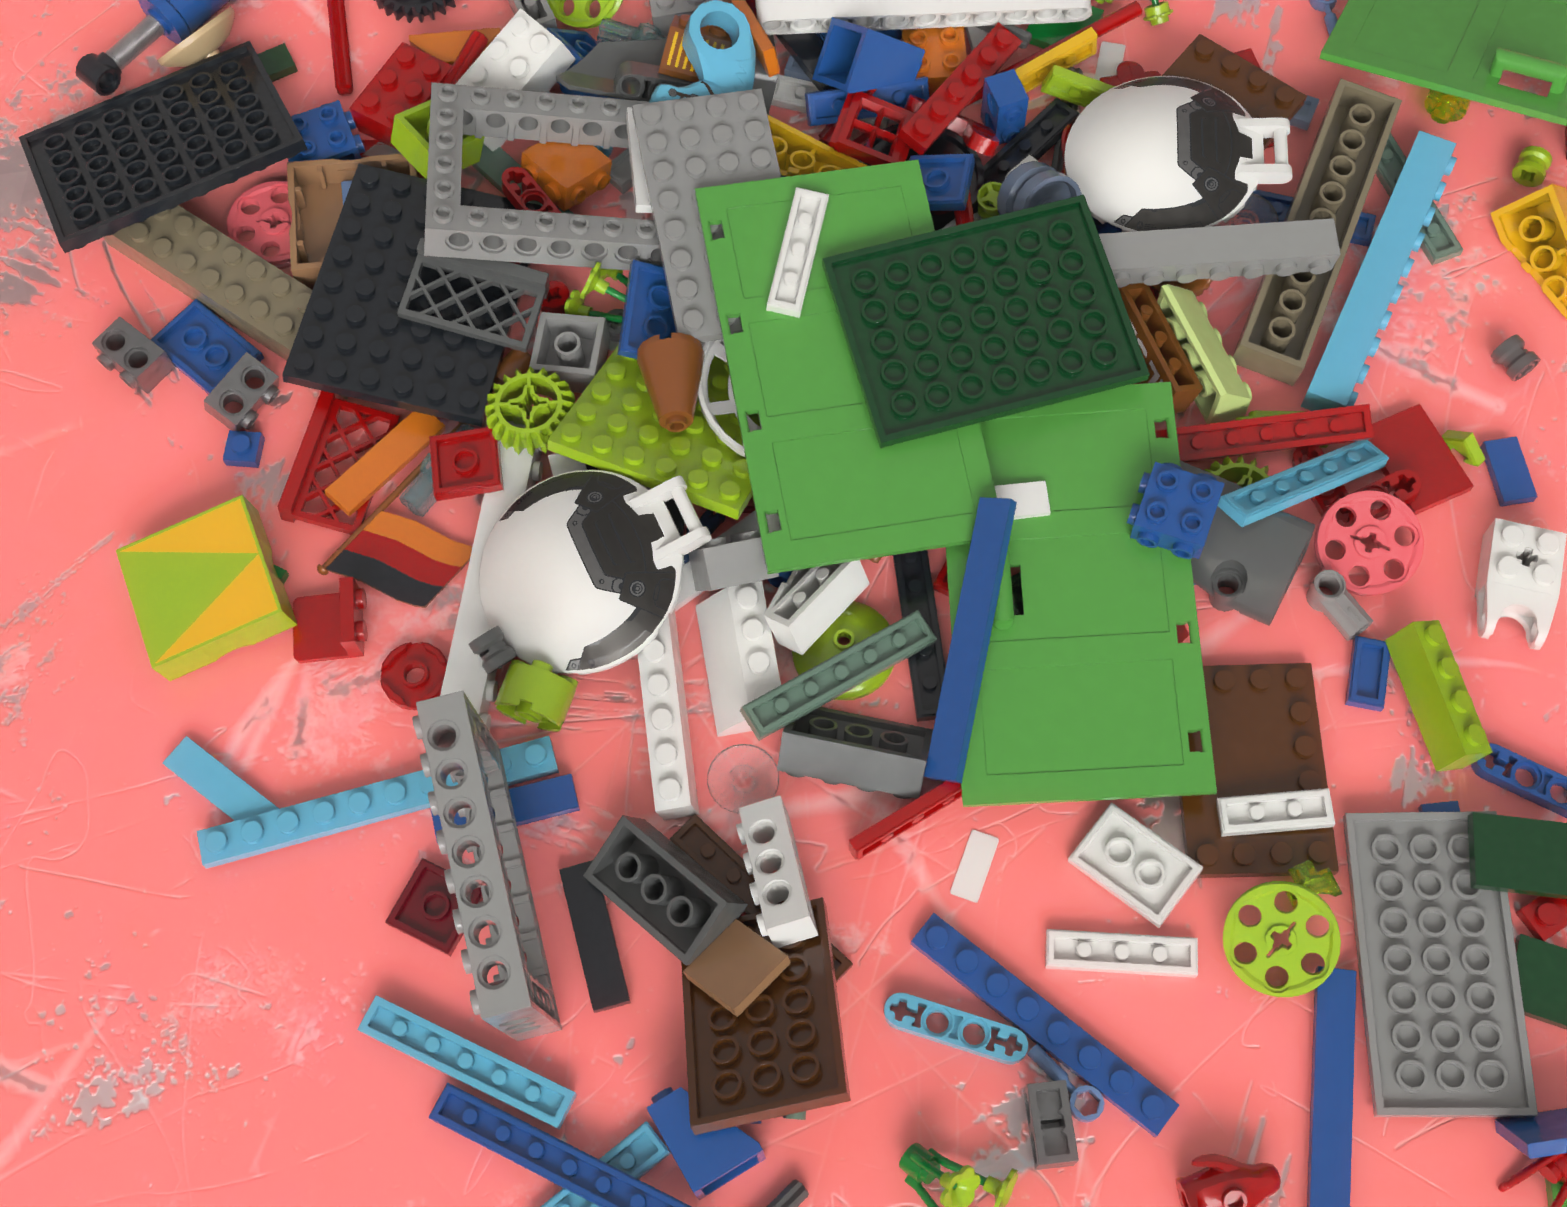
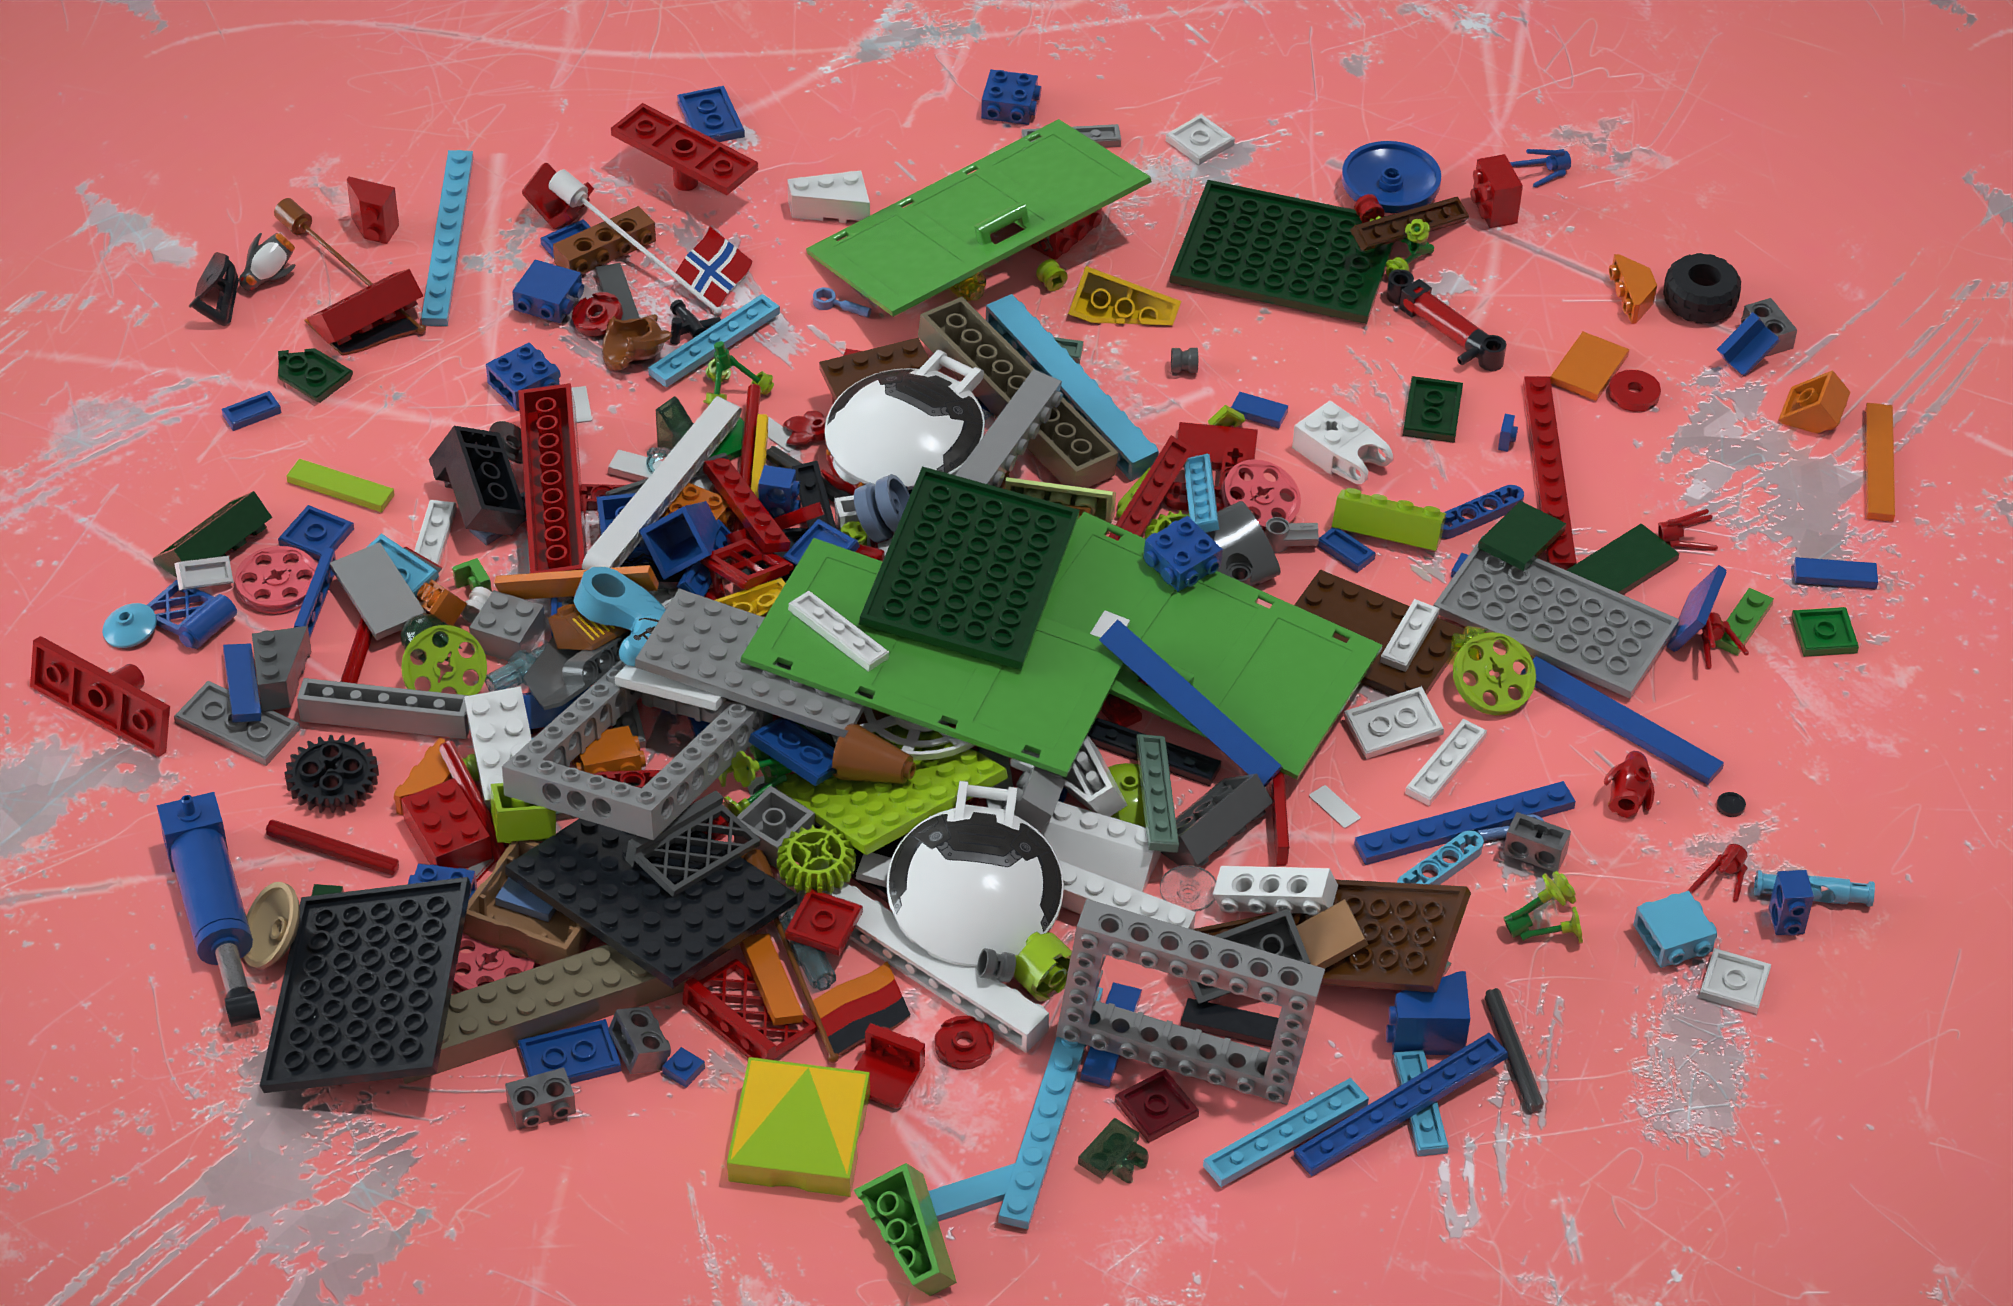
camera: 65 degrees left, 20 degrees down
lime tile [1041,64,1115,107] -> none
none -> bright green wedge [854,1163,957,1296]
none -> clear green plate [1078,1118,1149,1183]

